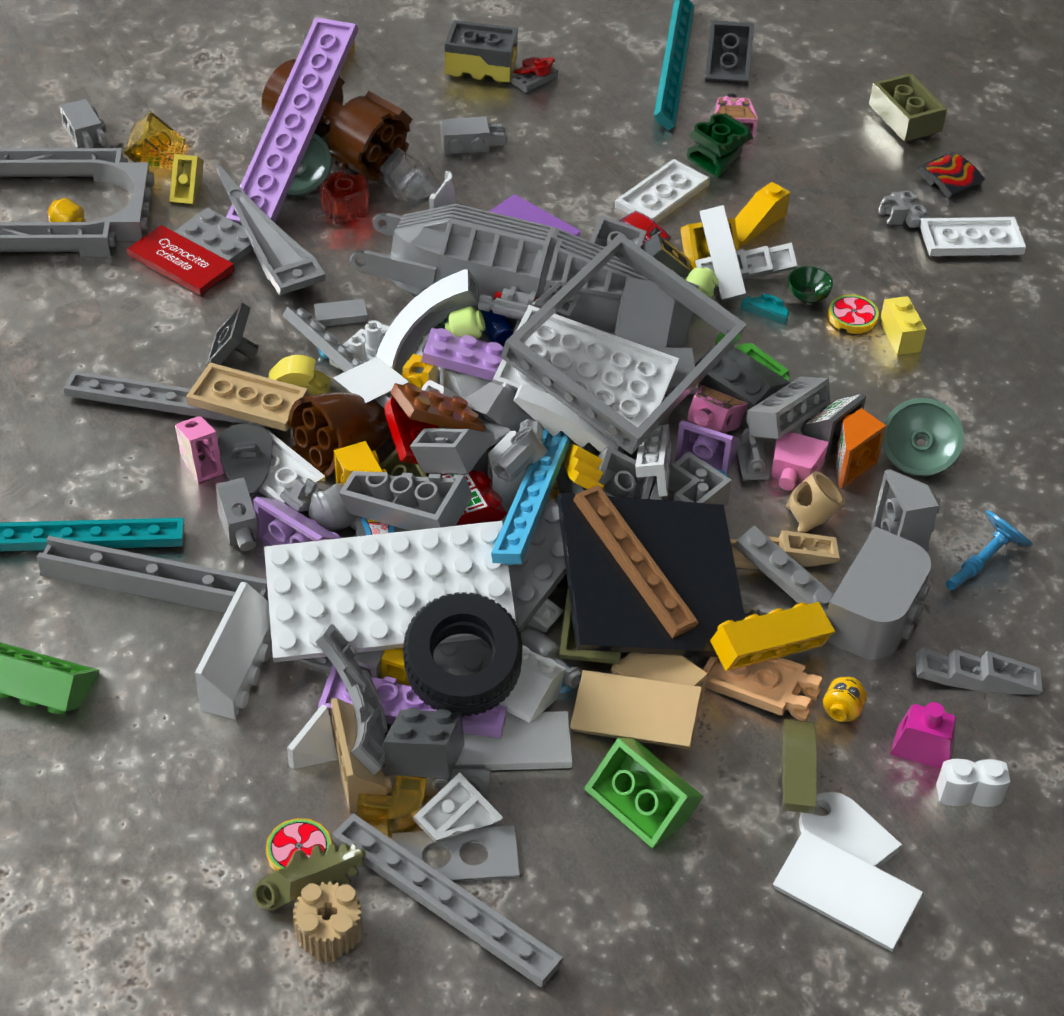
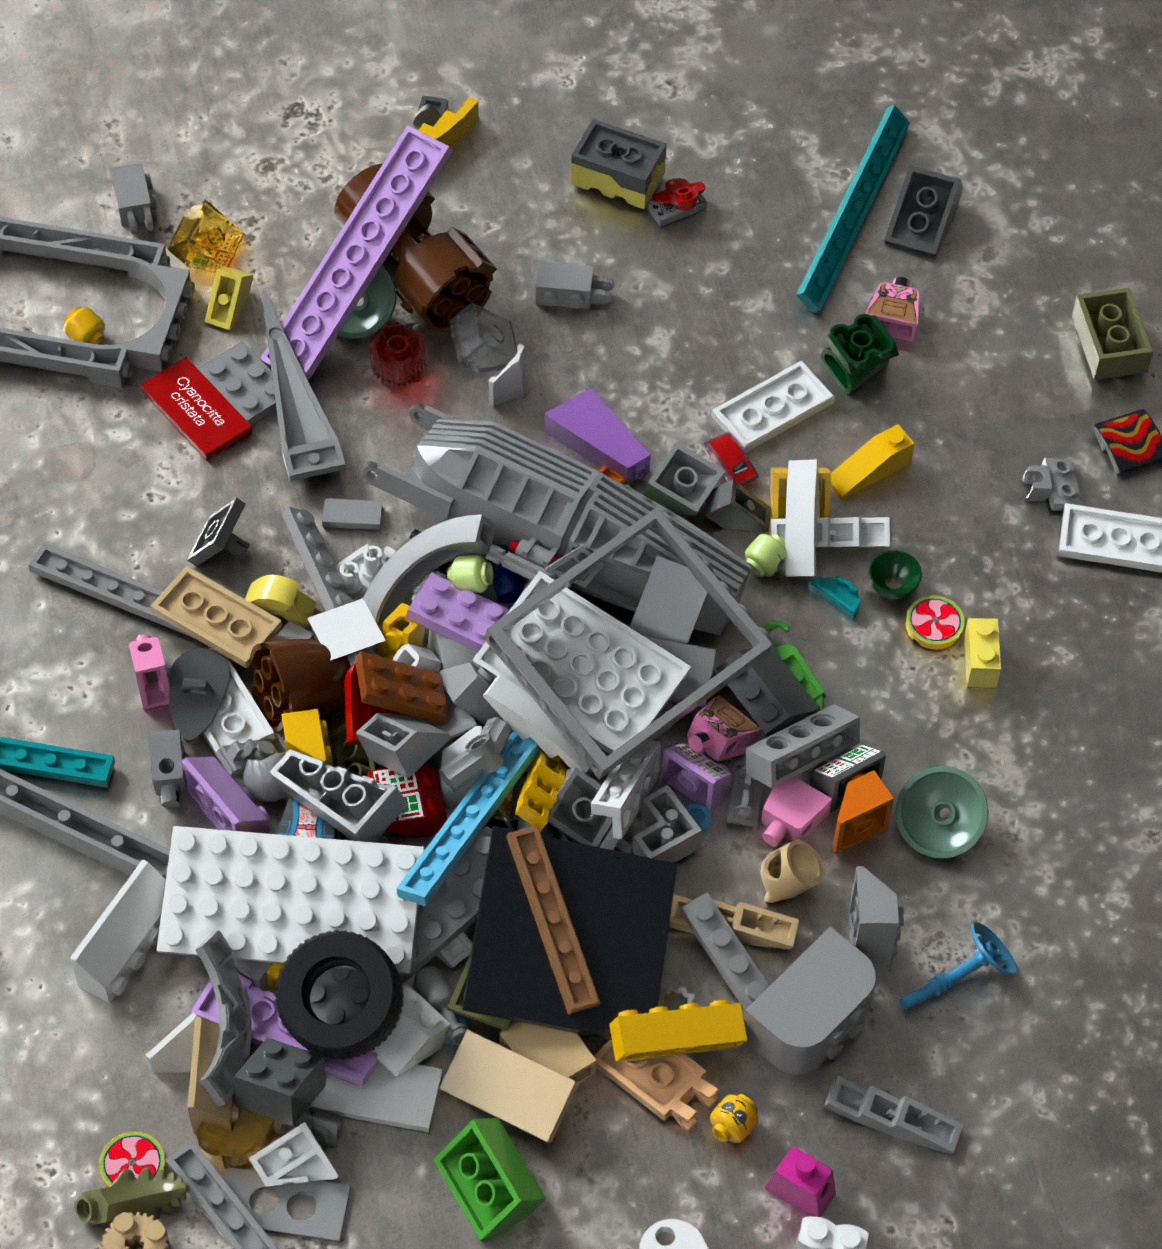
camera: 15 degrees right, 10 degrees up
olive slope [781,719,817,814] -> none

